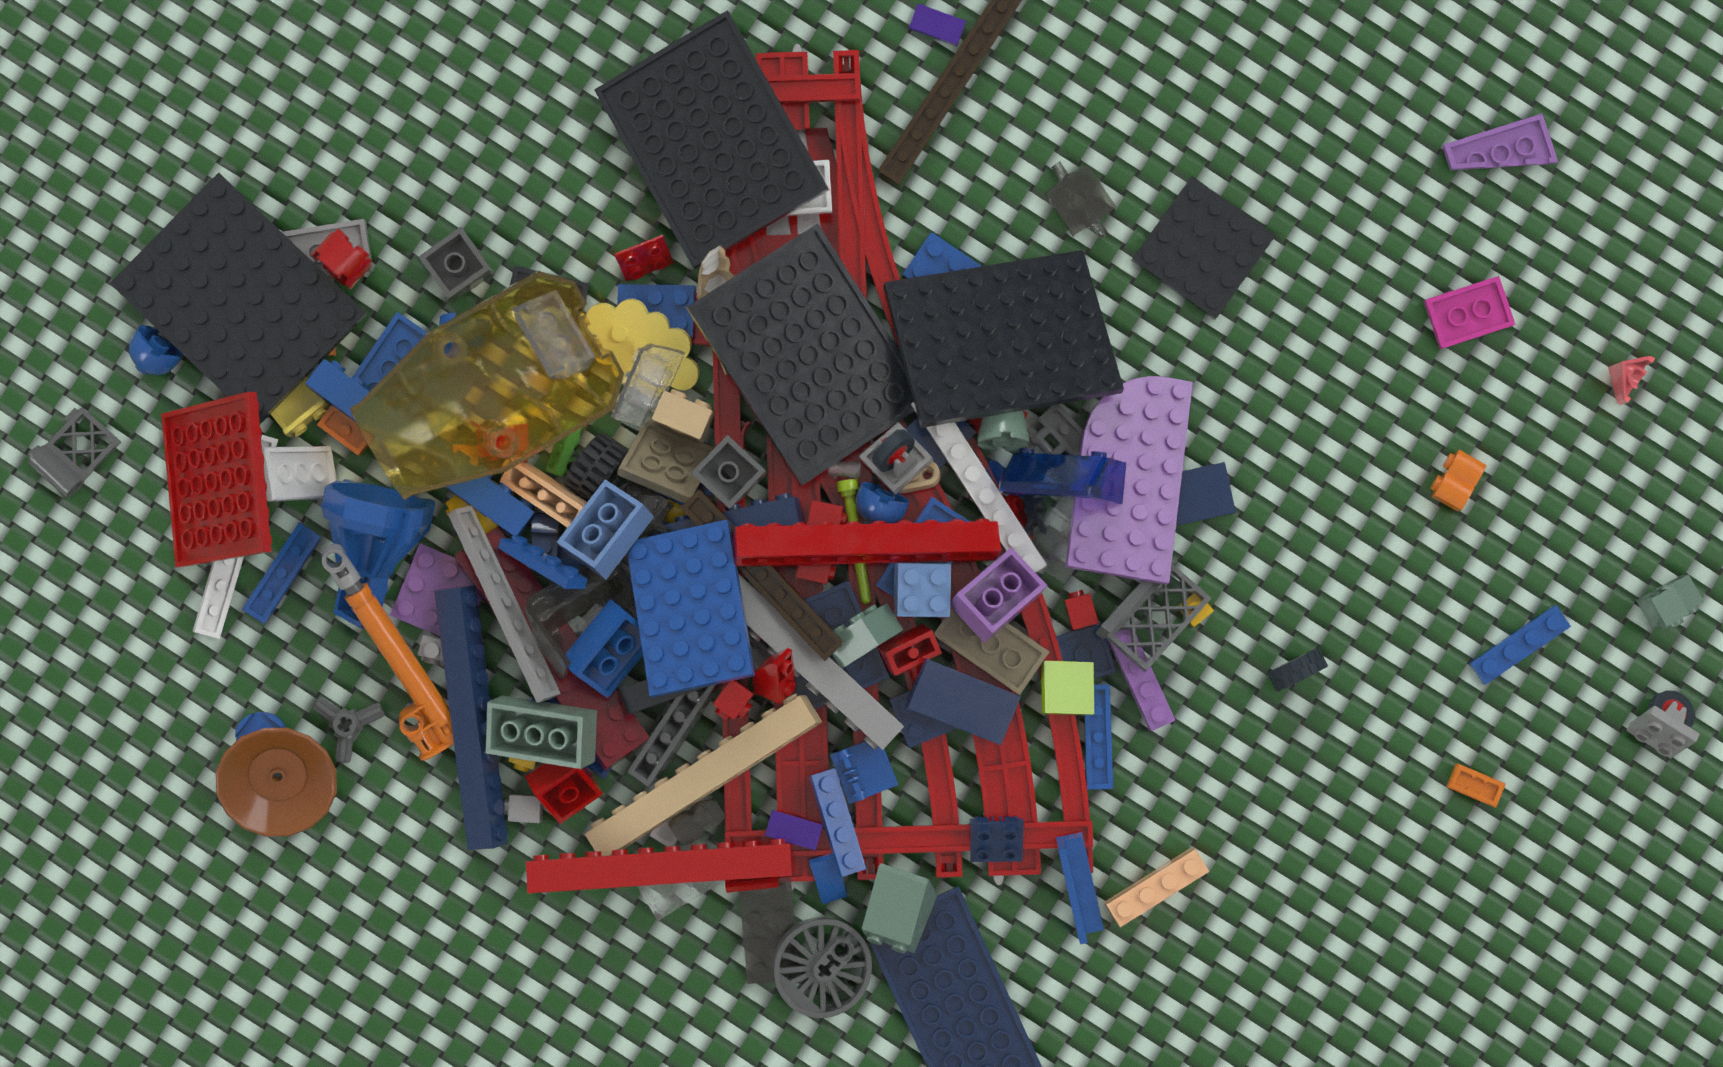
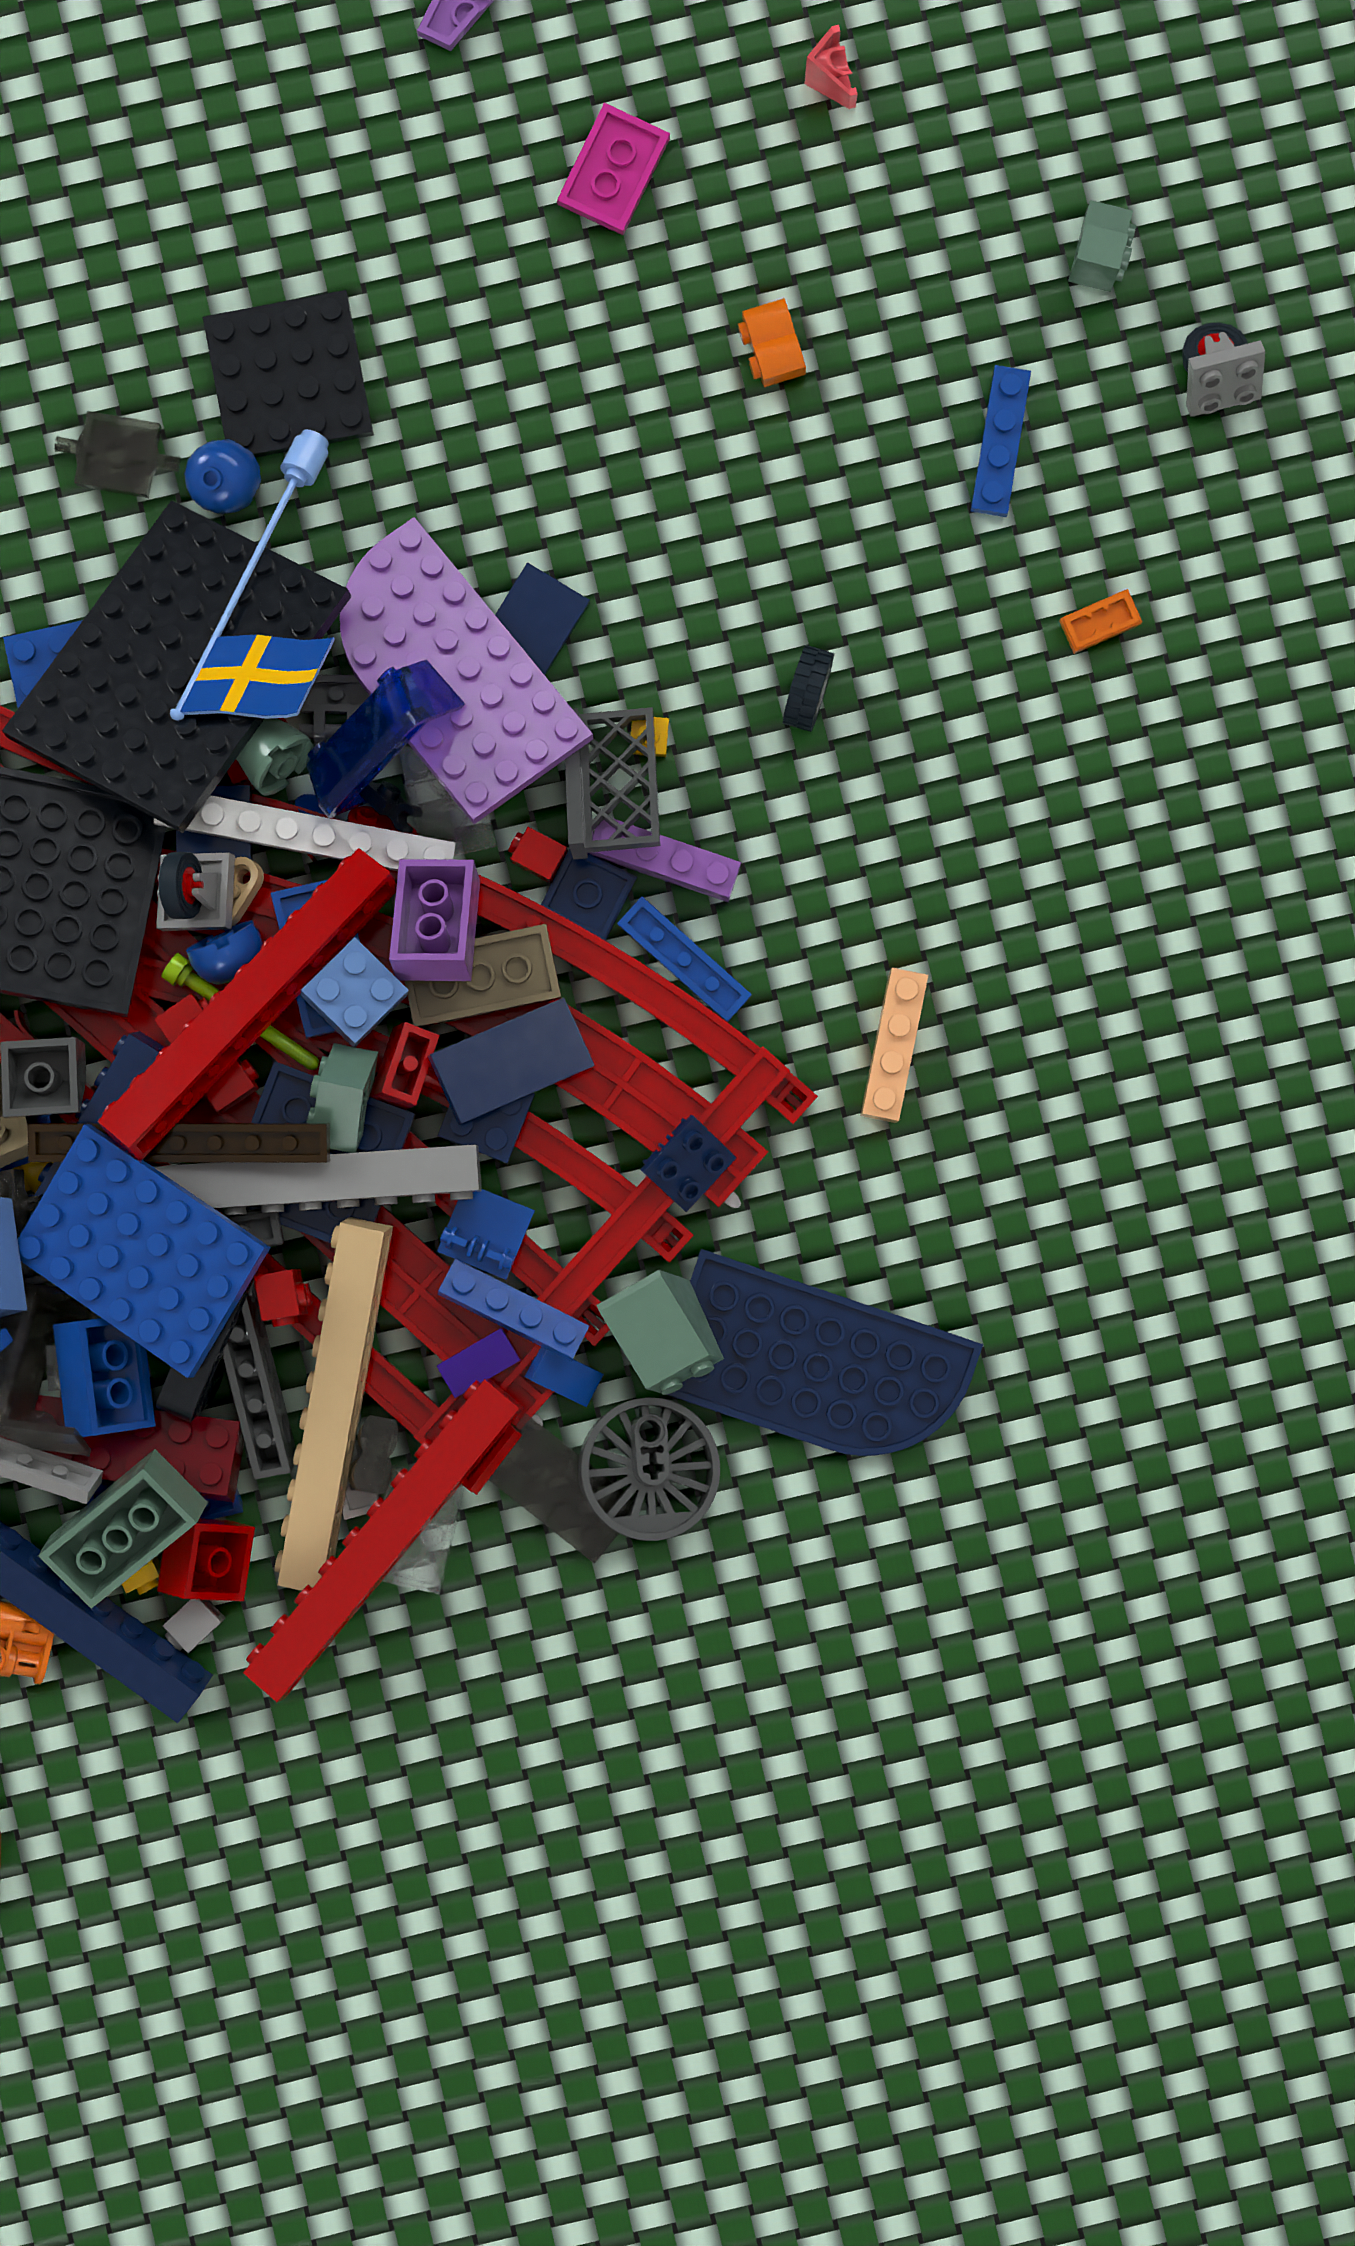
camera: 45 degrees left, 0 degrees up
red slope [753,648,796,704] -> none
clear pin [828,461,861,479] -> none
lime tile [1041,661,1094,715] -> none
blue fence [1056,832,1104,944] -> none
none -> flag [170,429,335,721]
none -> blue cylinder [184,439,261,514]

